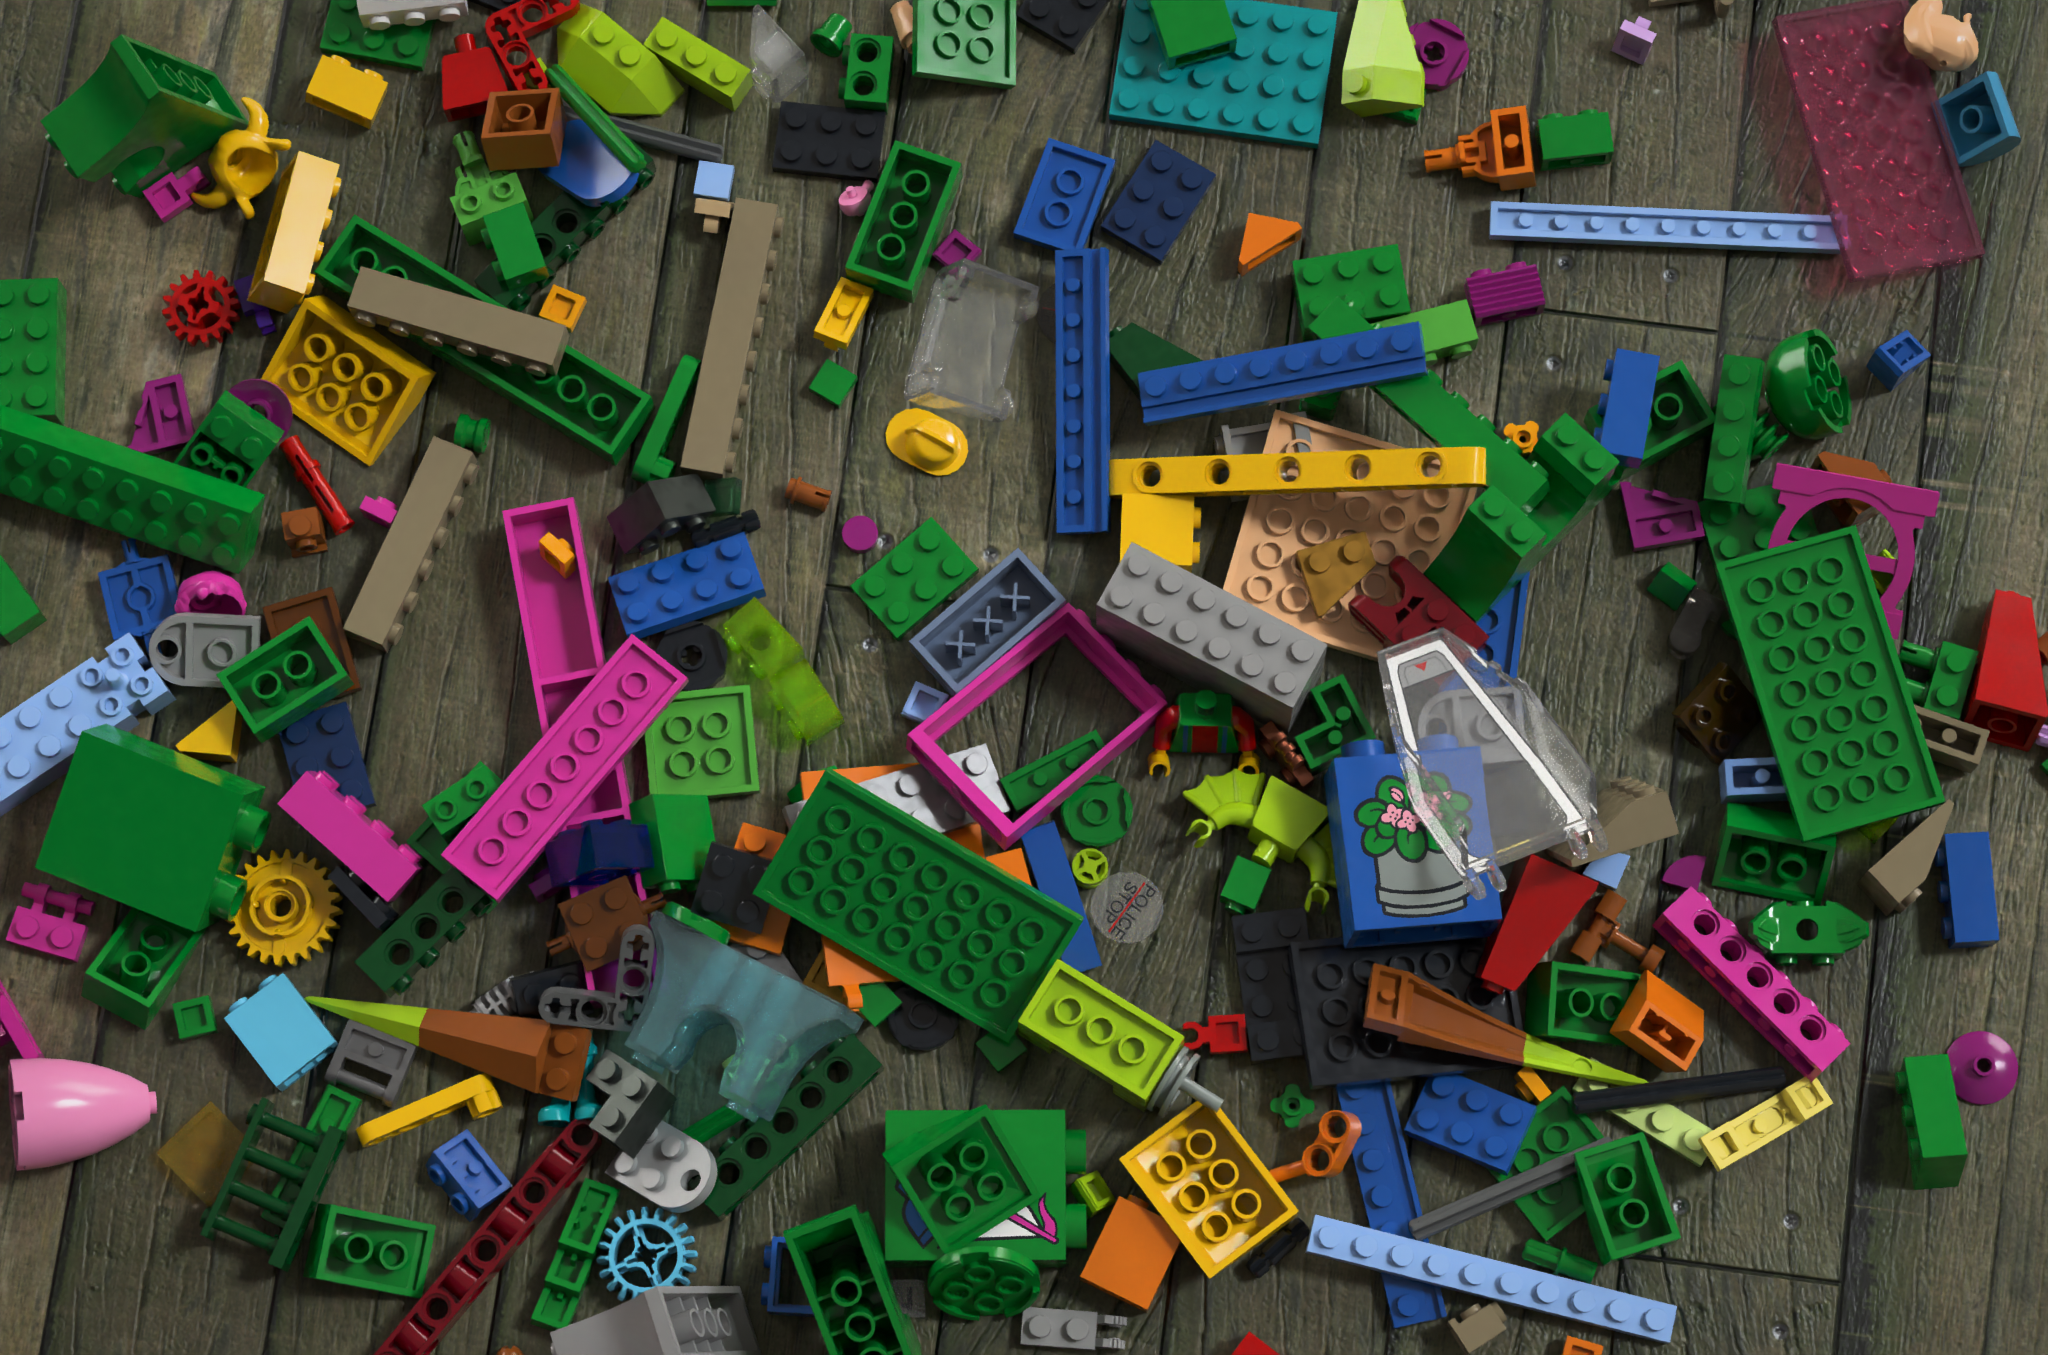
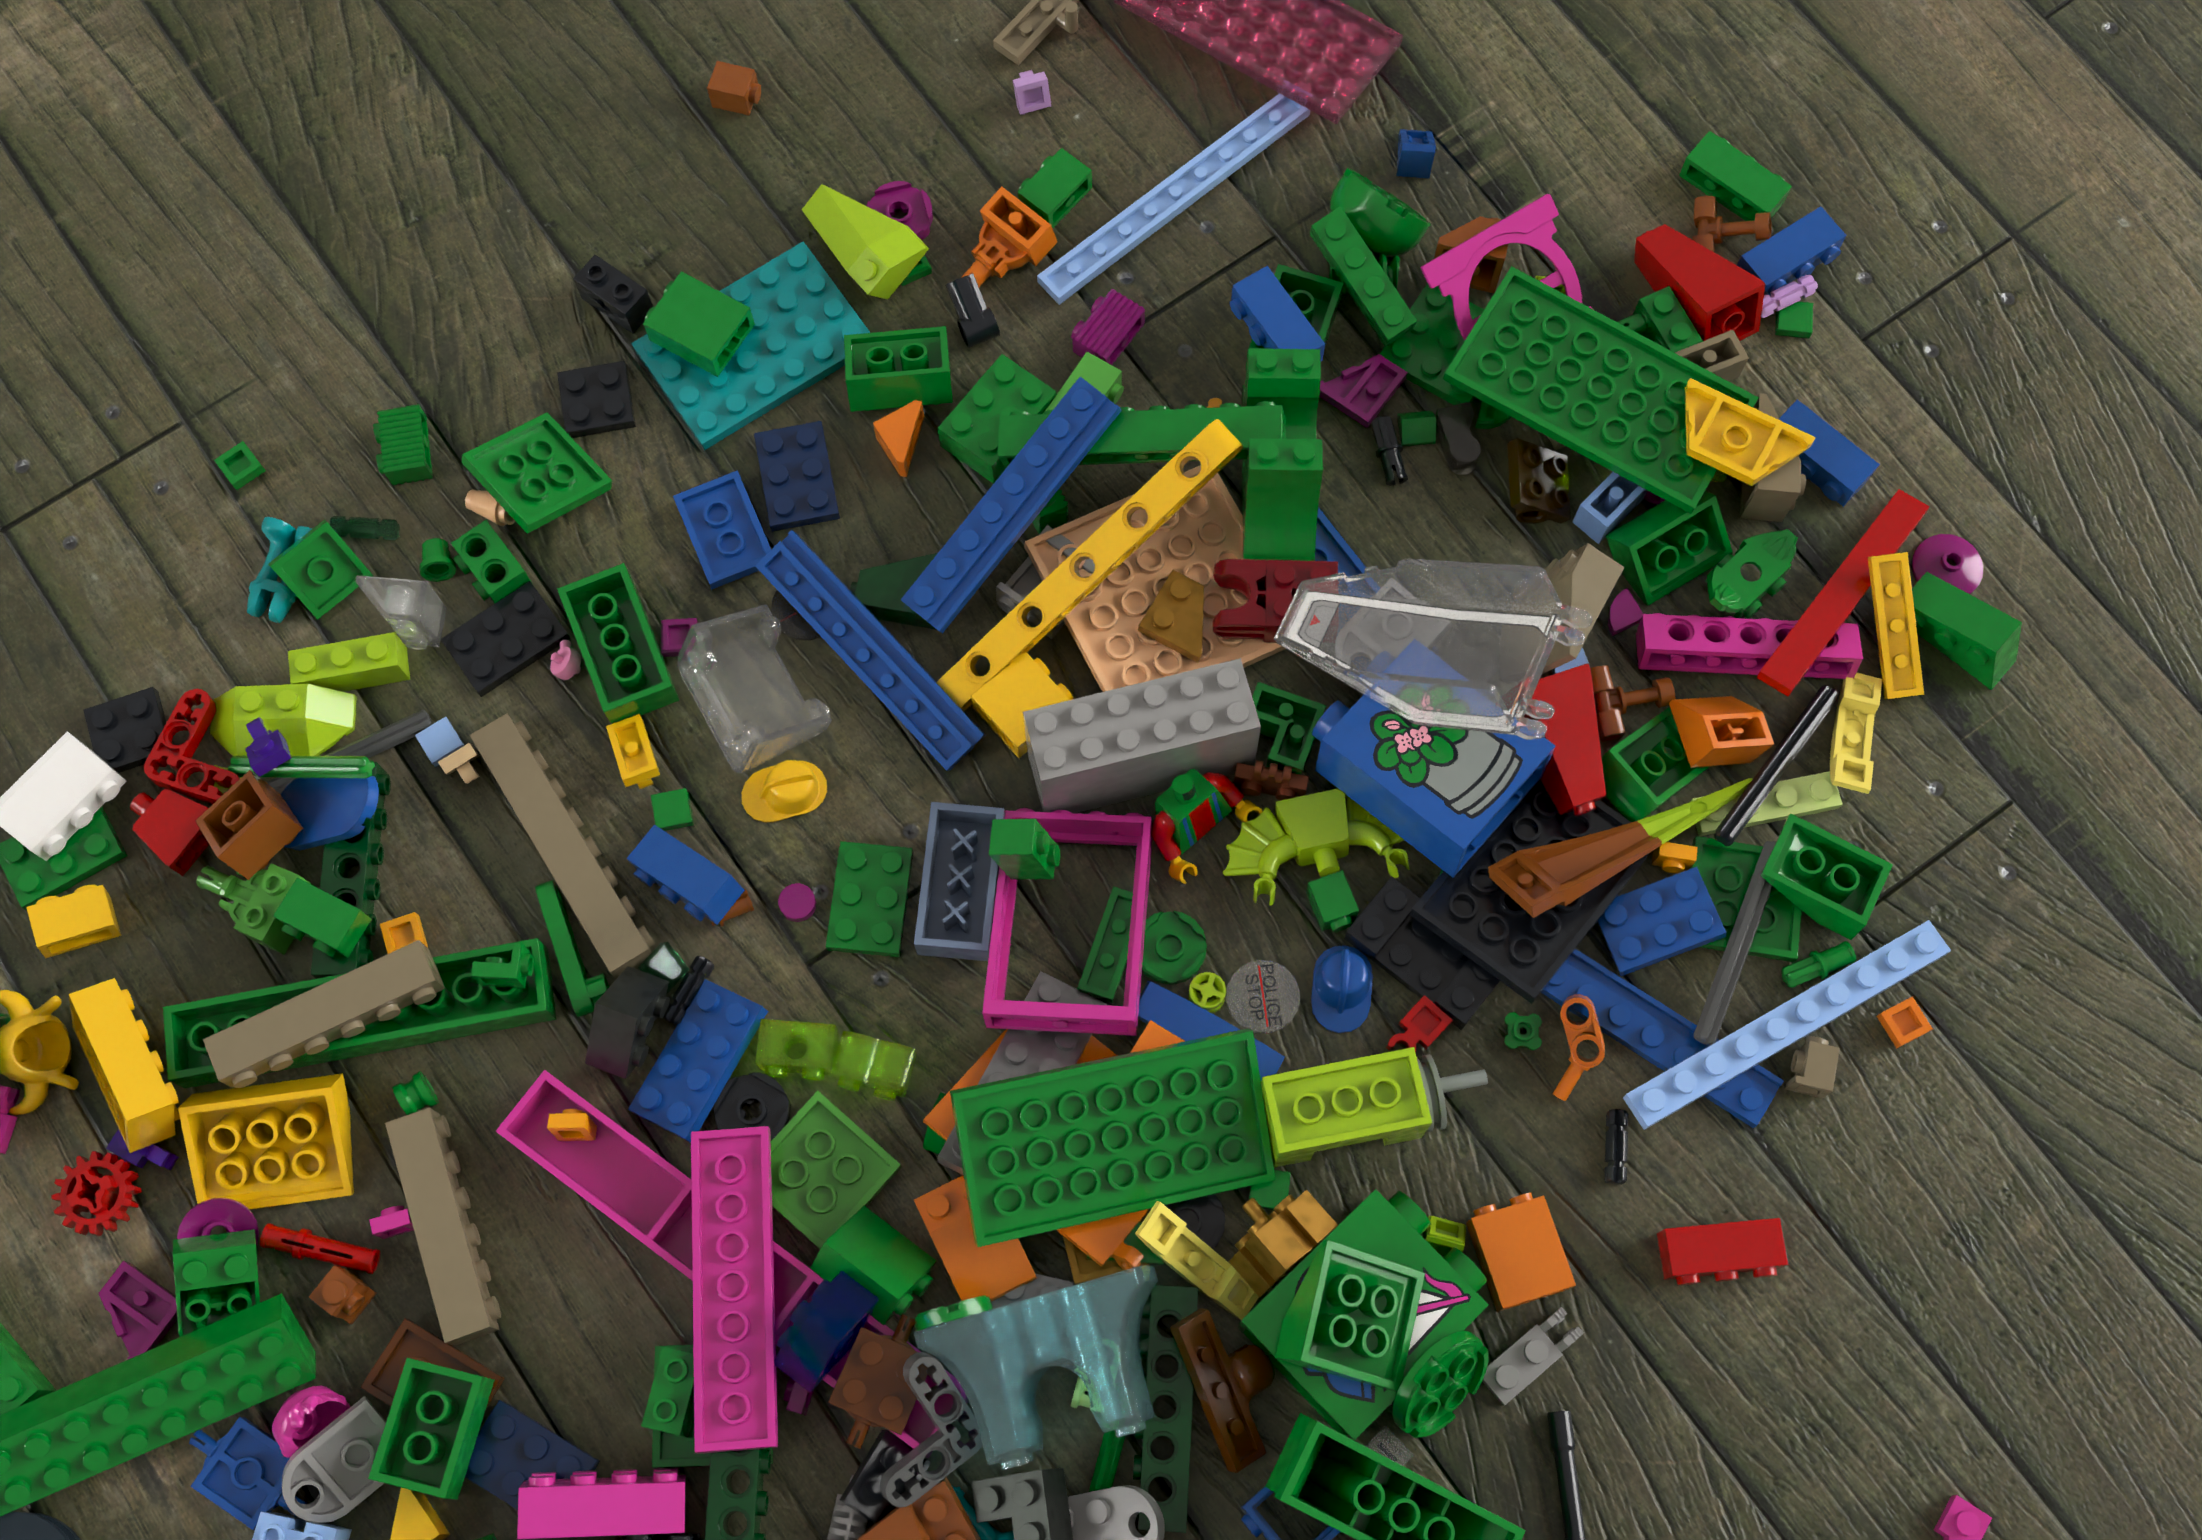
camera: 45 degrees left, 5 degrees down
black plate [691,841,772,934] -> none
light blue tile [901,681,949,724] -> none
yellow slope [1119,1101,1299,1279] -> none
none -> dark purple plate [245,717,292,777]
none -> green bracket [471,942,534,988]
none -> blue brick [626,825,745,925]
none -> green slope [844,326,953,412]
none -> black piece [945,274,1000,348]
none -> green brick [989,819,1060,880]
none -> light yellow slope [1135,1201,1259,1320]
none -> reddish brown plate [1170,1309,1275,1473]
none -> pearl gold brick [1229,1190,1338,1297]
none -> blue piece [1311,946,1373,1033]
none -> black axle [1372,416,1408,486]
none -> yellow wing [1685,378,1816,486]
none -> red tile [1757,489,1930,697]
none -> yellow plate [1868,552,1924,699]

